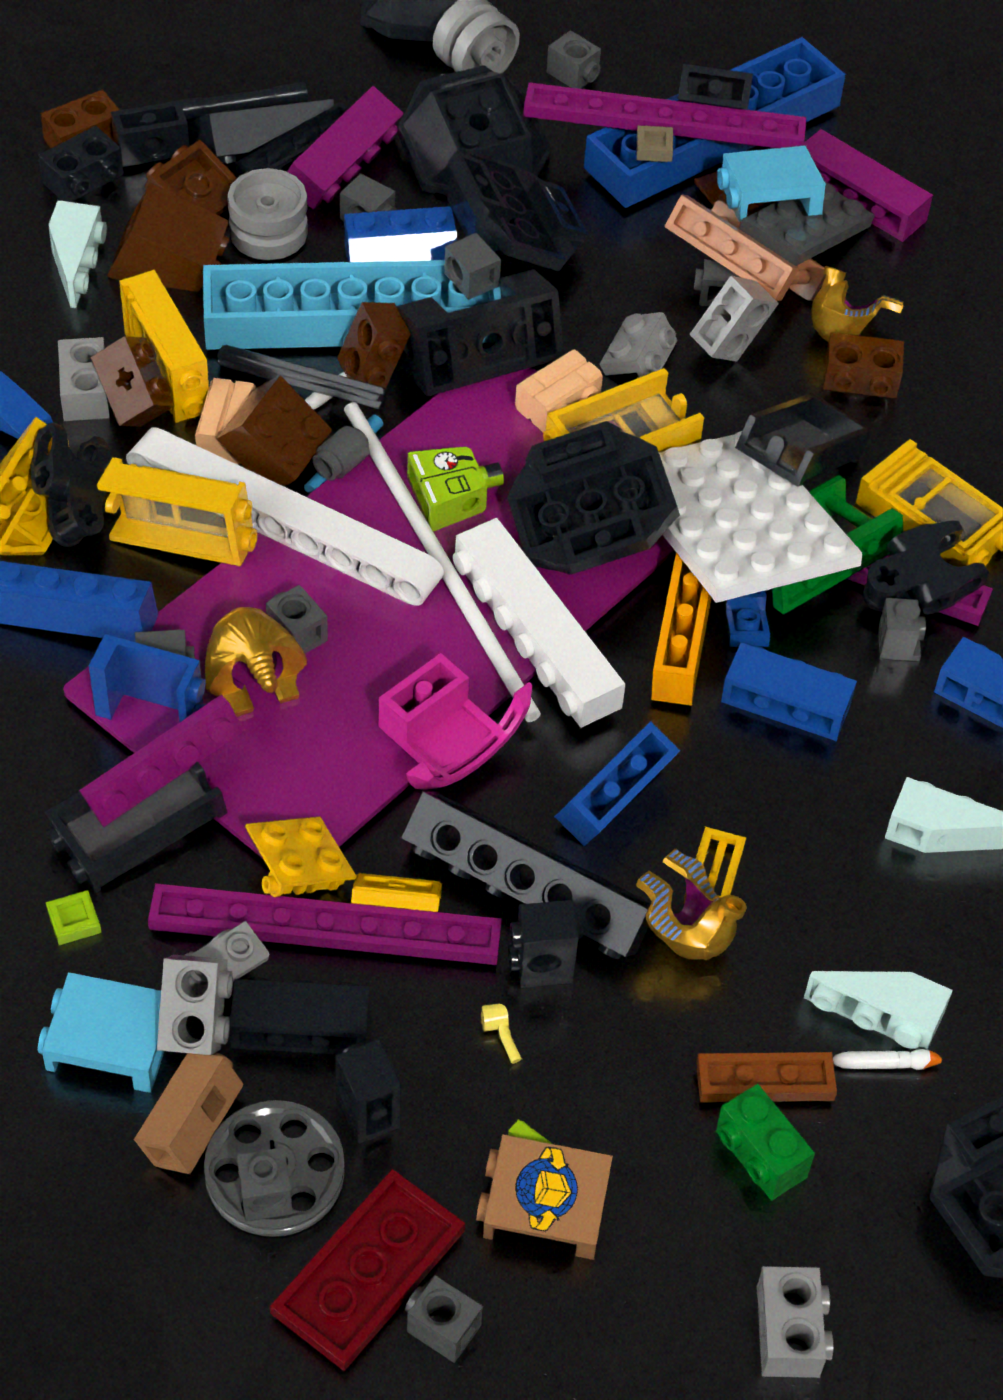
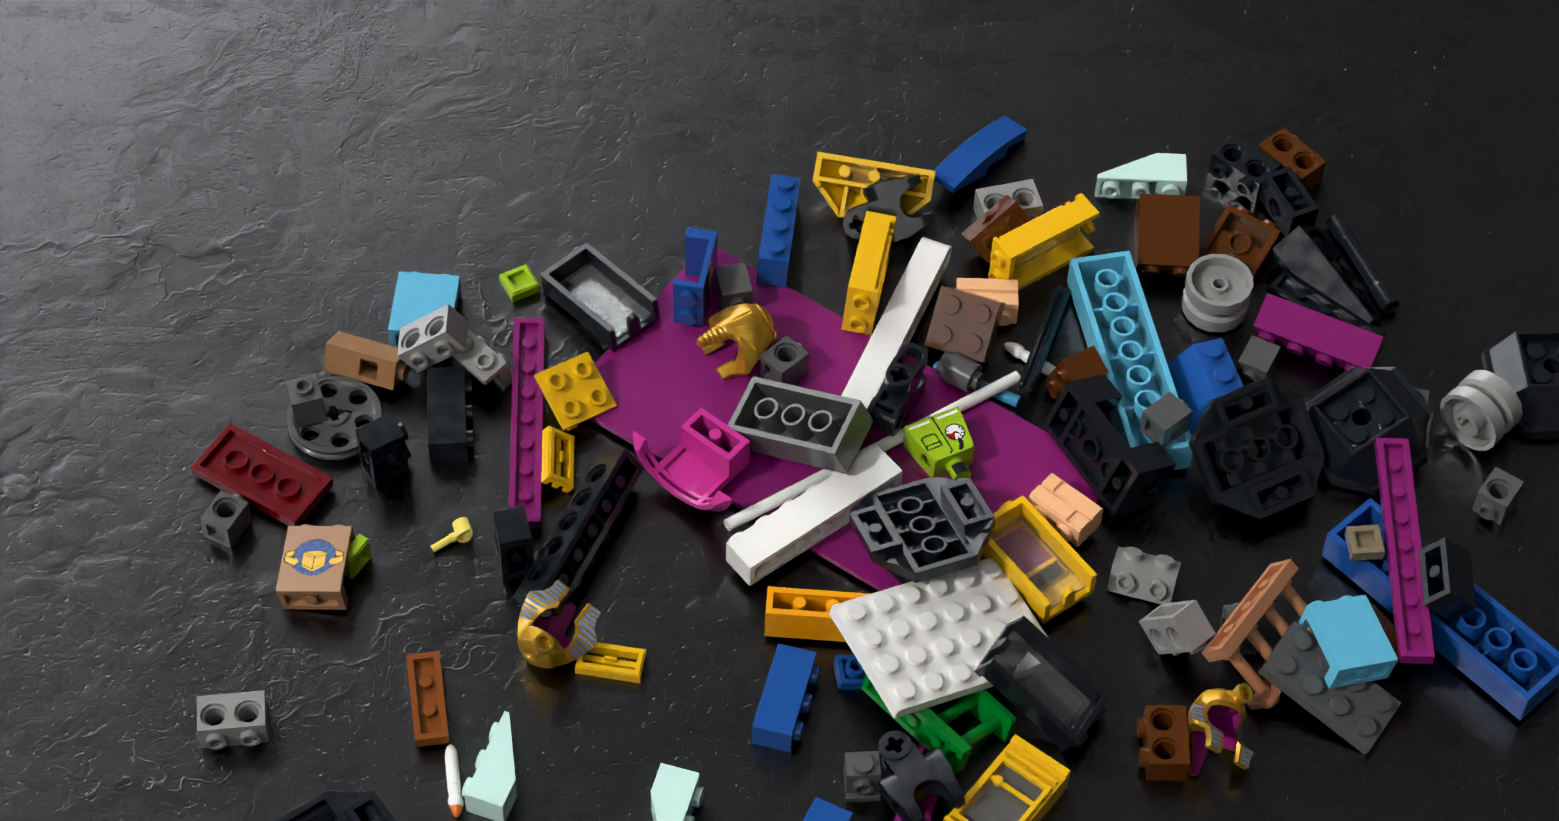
camera: 85 degrees right, 0 degrees up
magenta plate [79,694,245,827] -> none
blue brick [554,721,680,846] -> none
green brick [716,1084,815,1201] -> none
magenta brick [803,129,933,242] -> none
none -> dark grey brick [728,376,873,474]
none -> black piece [867,342,928,437]

